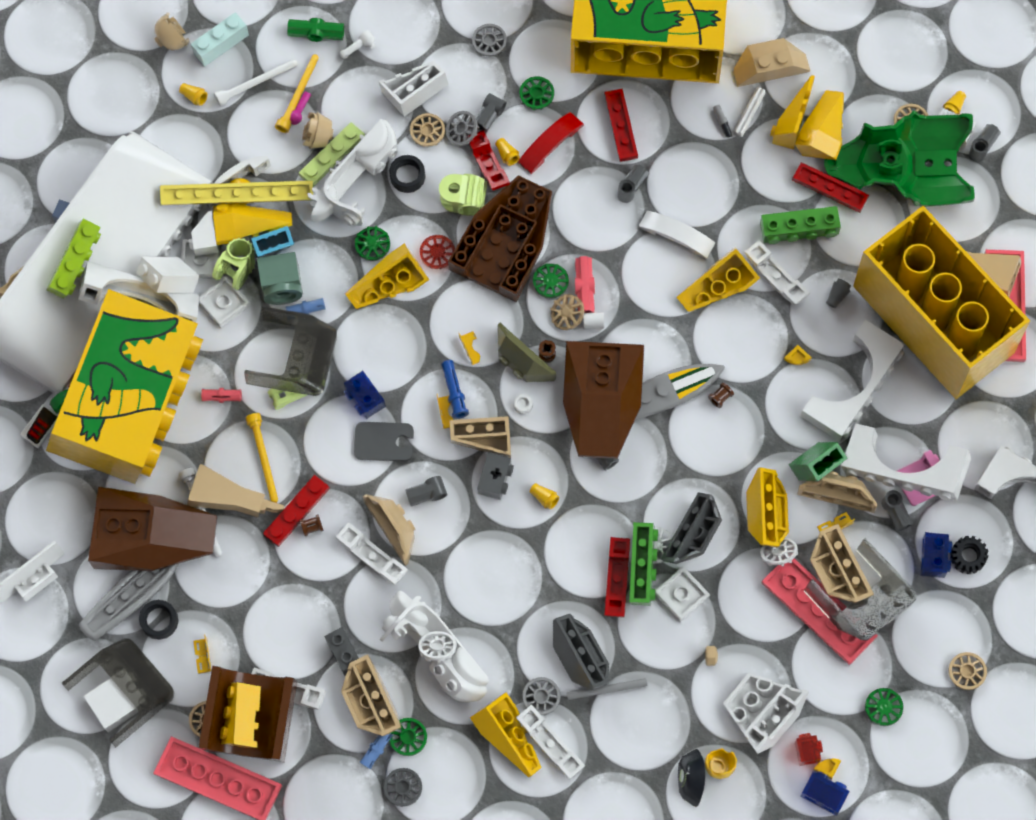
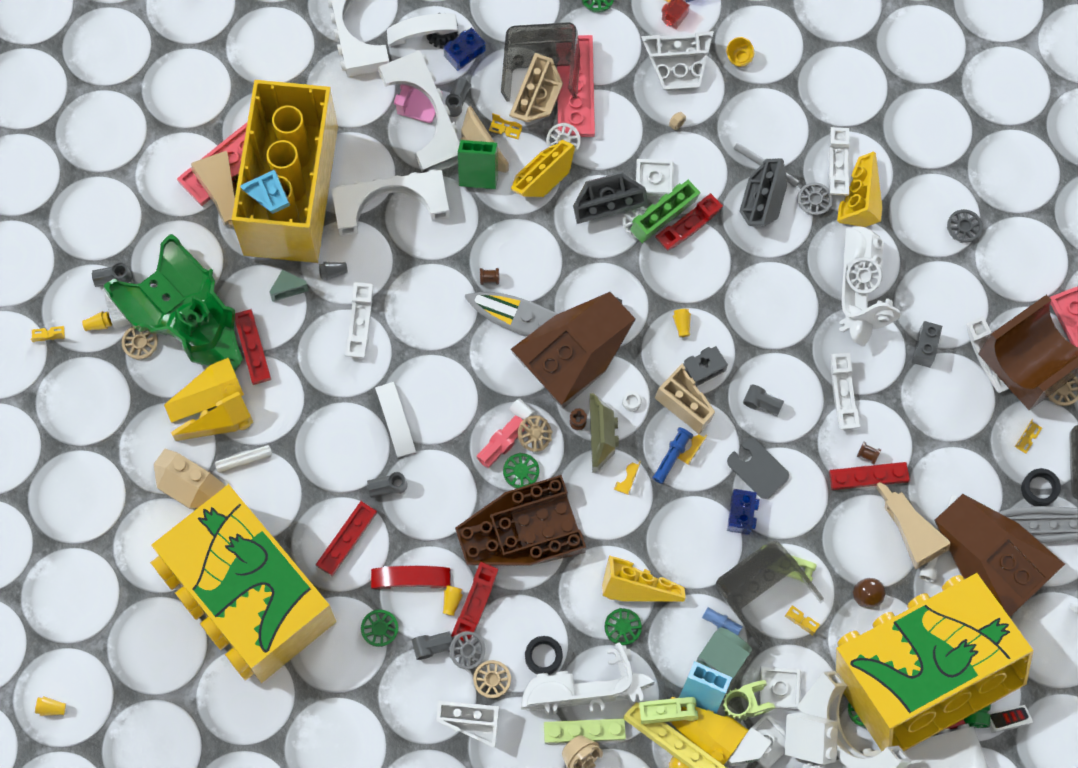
camera: 140 degrees left, 0 degrees up
coral pin [201,388,242,403] -> none
yellow wedge [220,682,261,748] -> none
yellow piece [245,413,278,503] -> none
tan wedge [341,654,401,736] -> none
medium blue pin [360,733,393,769] -> none
tan wedge [363,494,416,566] -> none
green wheel [389,718,427,756] -> none
clear red wheel [420,235,455,269] -> none
yellowish green piece [439,174,487,216] -> none
light grey wheel [472,24,507,57] -> none
yellow wedge [676,247,760,312] -> none
black piece [678,749,705,807] -> none
light grey piece [713,105,732,137] -> none
bright green brick [760,206,841,244] -> none
yellow tile [784,345,812,365] -> none
none -> yellow piece [30,326,65,342]
none -> medium azure wing [240,170,290,214]
none -> sand green slope [269,270,309,302]
none -> white slope [387,13,458,47]
none -> yellowish green plate [639,697,698,724]
none -> yellow piece [785,605,820,636]
none -> reddish brown hair [853,578,886,608]

